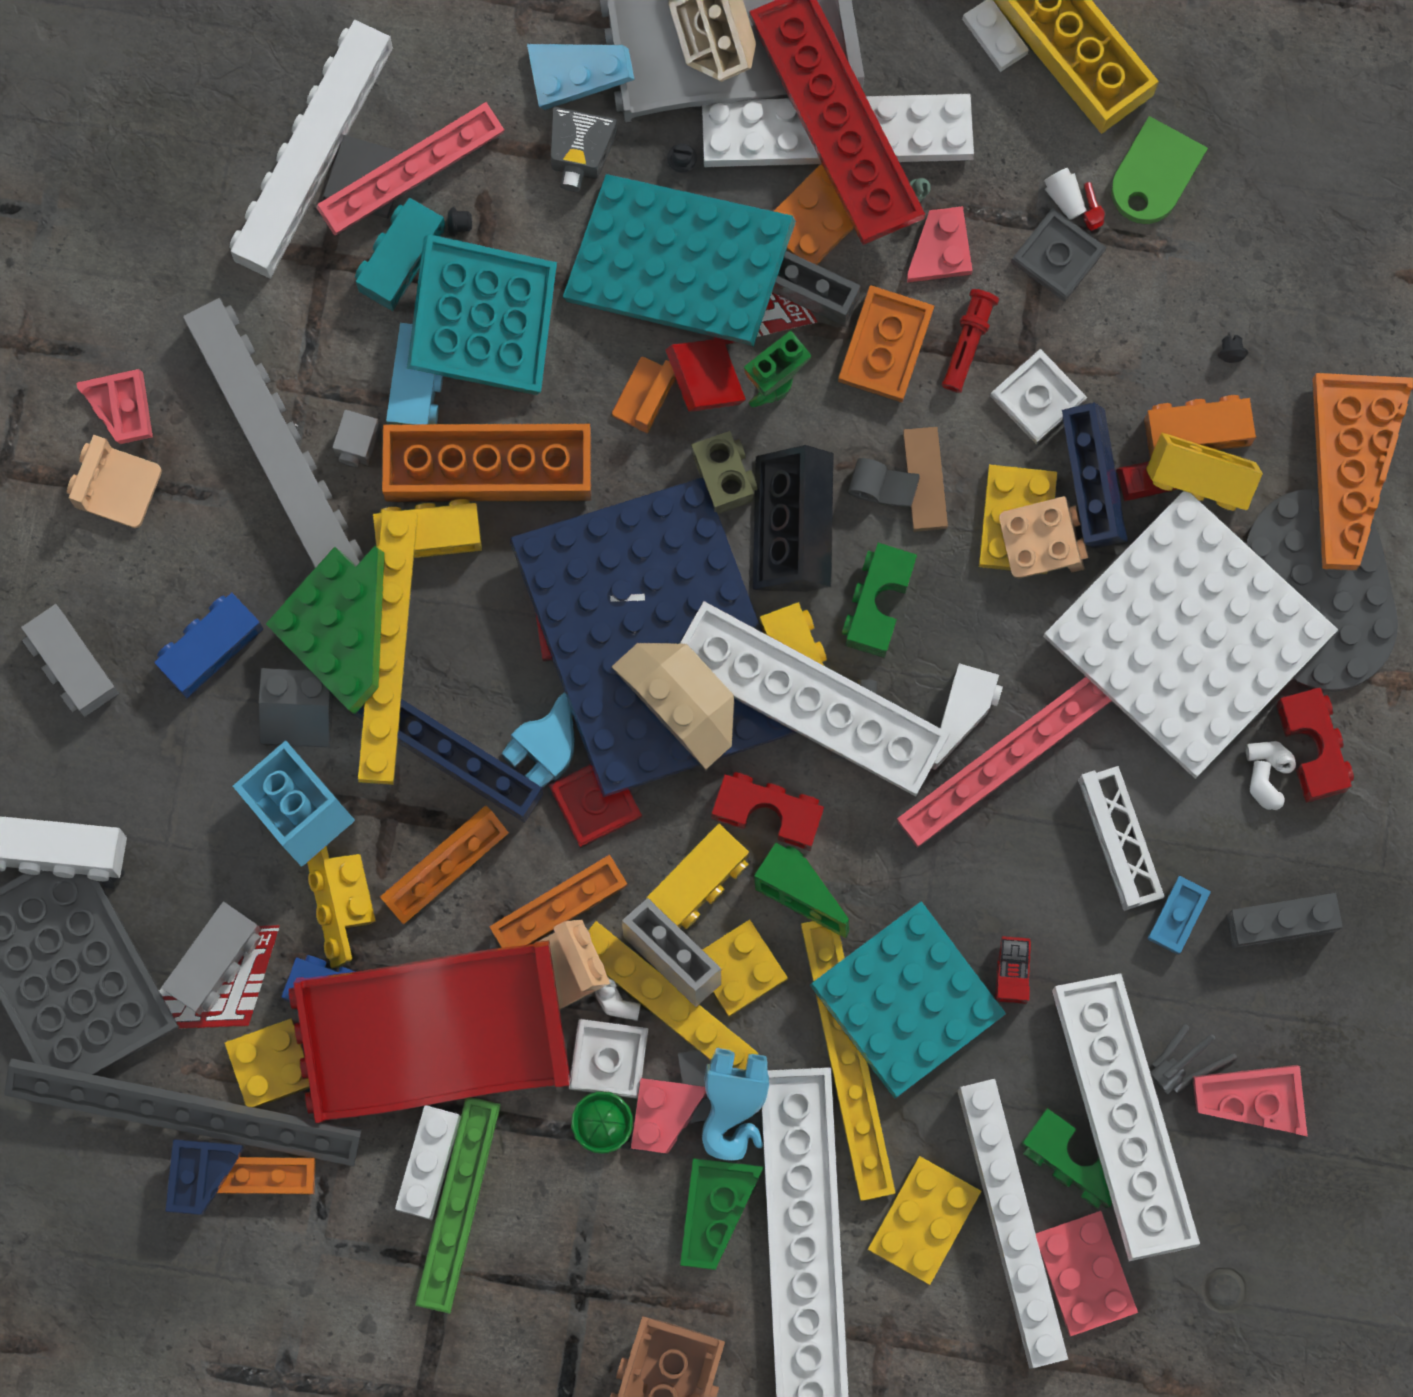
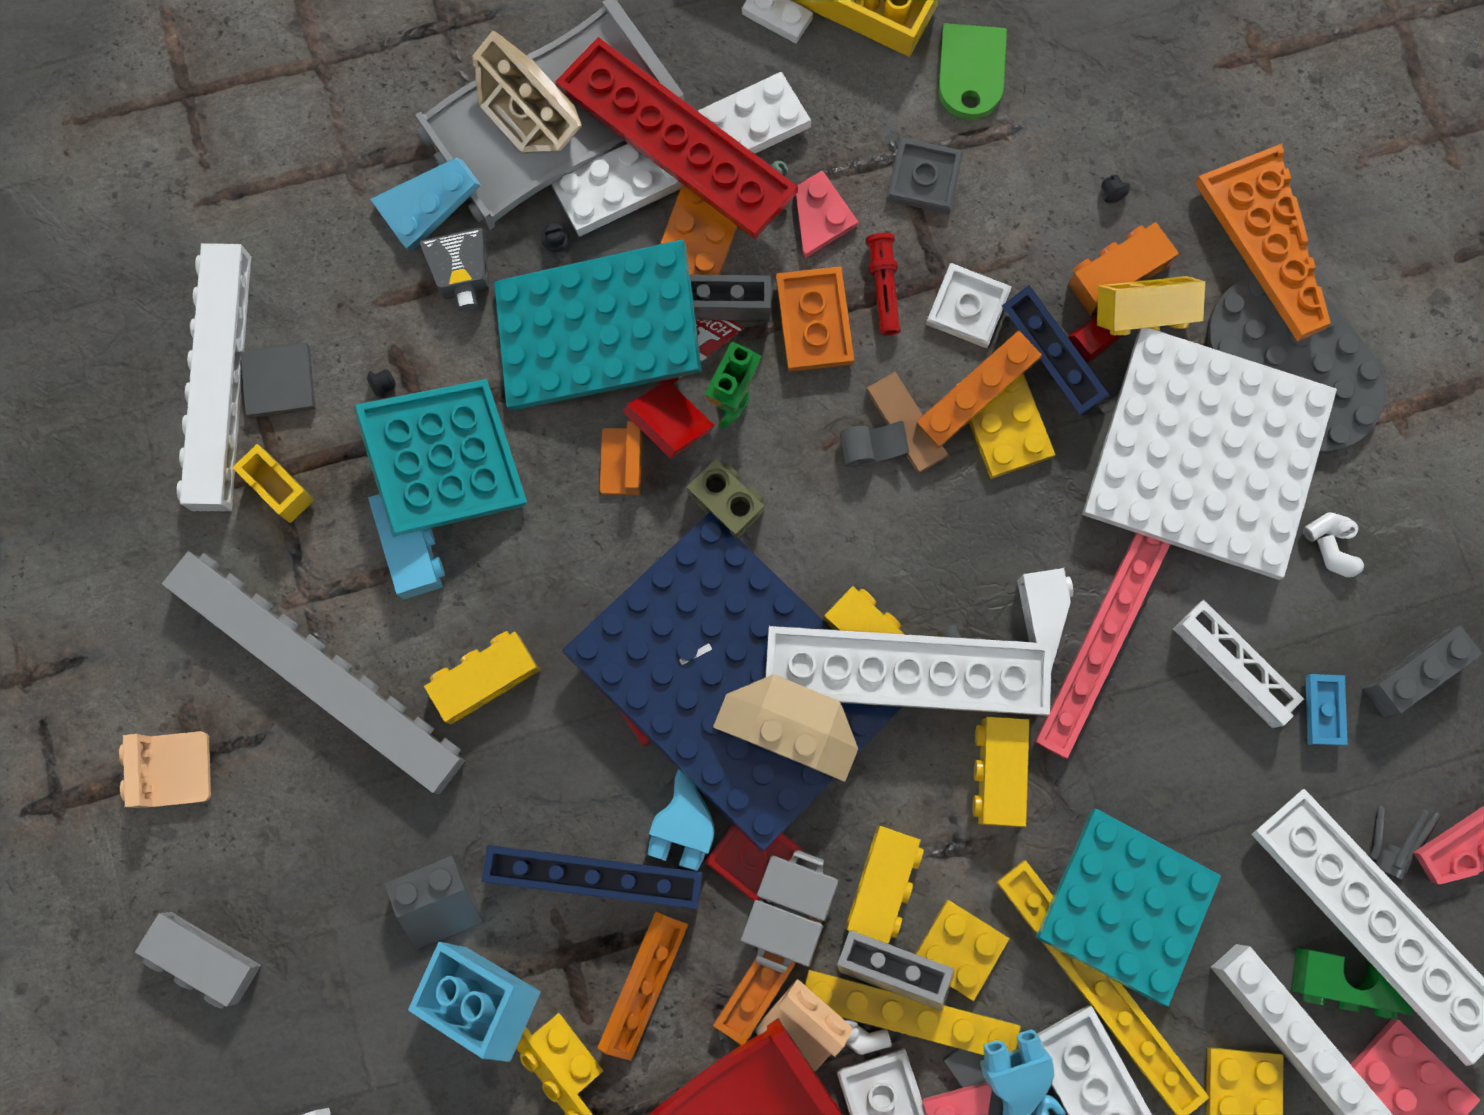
camera: 25 degrees left, 0 degrees up
coral wing [76,369,153,444] -> none
blue brick [154,593,263,699] -> none
green wing [266,546,384,714] -> none
coral plate [316,102,505,236] -> none
light grey brick [332,410,380,467] -> none
teal brick [355,198,446,311] -> none
yellow plate [358,510,417,785] -> none
orange brick [382,424,591,502] -> none
red arch [711,772,824,851] -> none
black slope [753,445,834,592] -> none
green slope [754,843,849,938] -> none
green arch [842,542,917,658] -> none
leg [995,936,1031,1004] -> none
light nougat bracket [999,496,1088,579] -> none
white cone [1044,167,1087,220] -> none
red hand [1082,182,1105,231] -> none
red arch [1275,687,1354,803] -> none
none -> yellow brick [232,444,315,523]
none -> light grey piece [741,850,839,974]
none -> orange plate [916,331,1042,448]
none -> yellow brick [972,717,1029,827]

